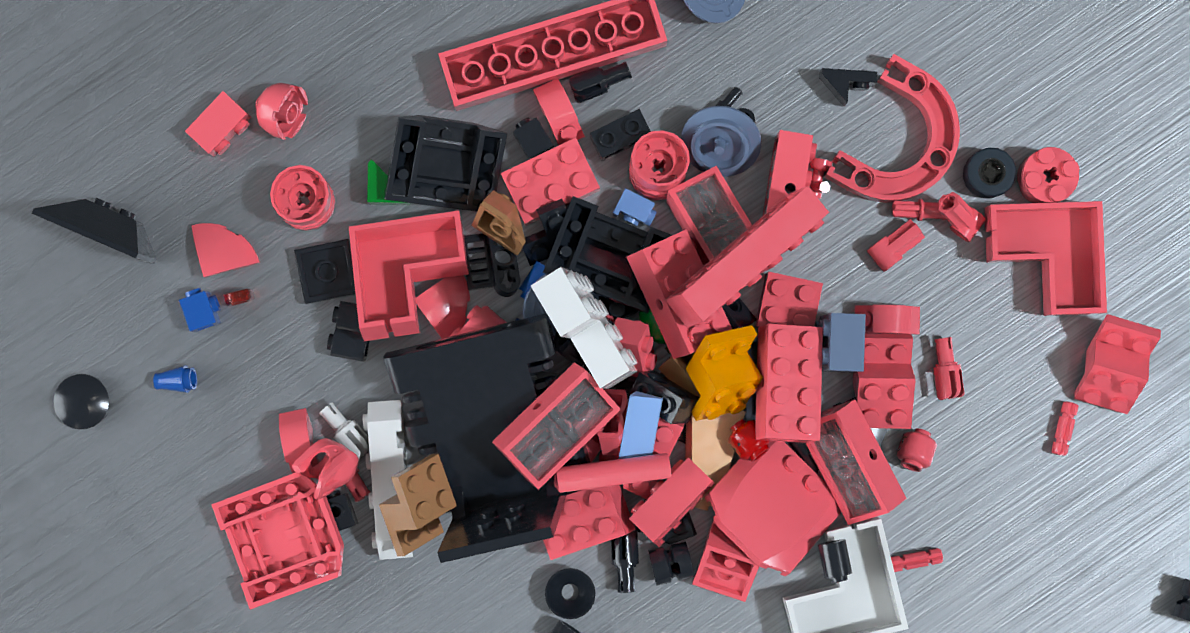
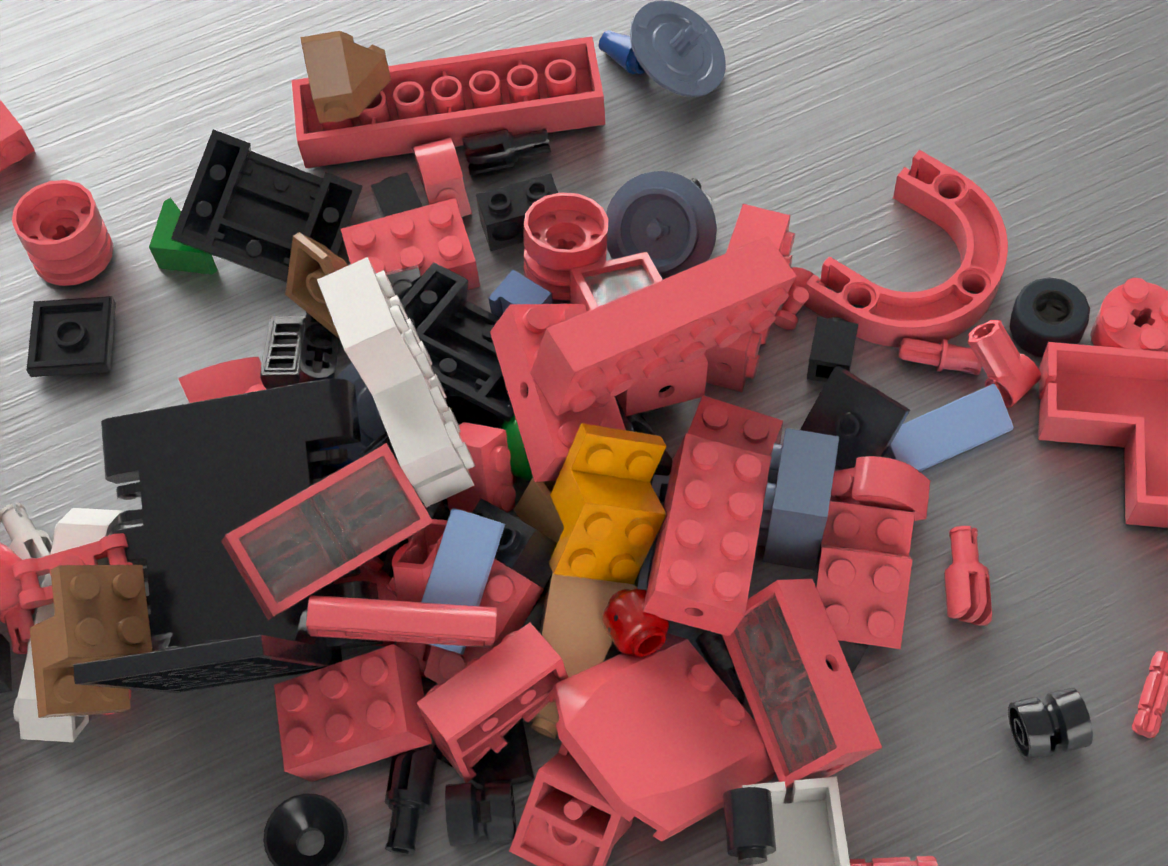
camera: 15 degrees right, 25 degrees down
coral cylinder [255,83,308,140] -> none
black brick [327,301,370,362] -> none
coral piece [349,211,469,341] -> none
black slope [819,68,877,106] -> none
coral piece [867,219,925,273] -> none
coral head [897,428,937,472] -> none
none -> coral plate [12,533,133,609]
none -> medium nougat slope [301,31,391,123]
none -> black plate [800,366,910,470]
none -> black brick [807,317,858,382]
none -> light blue slope [886,384,1014,472]
none -> black wheel [1008,688,1093,761]

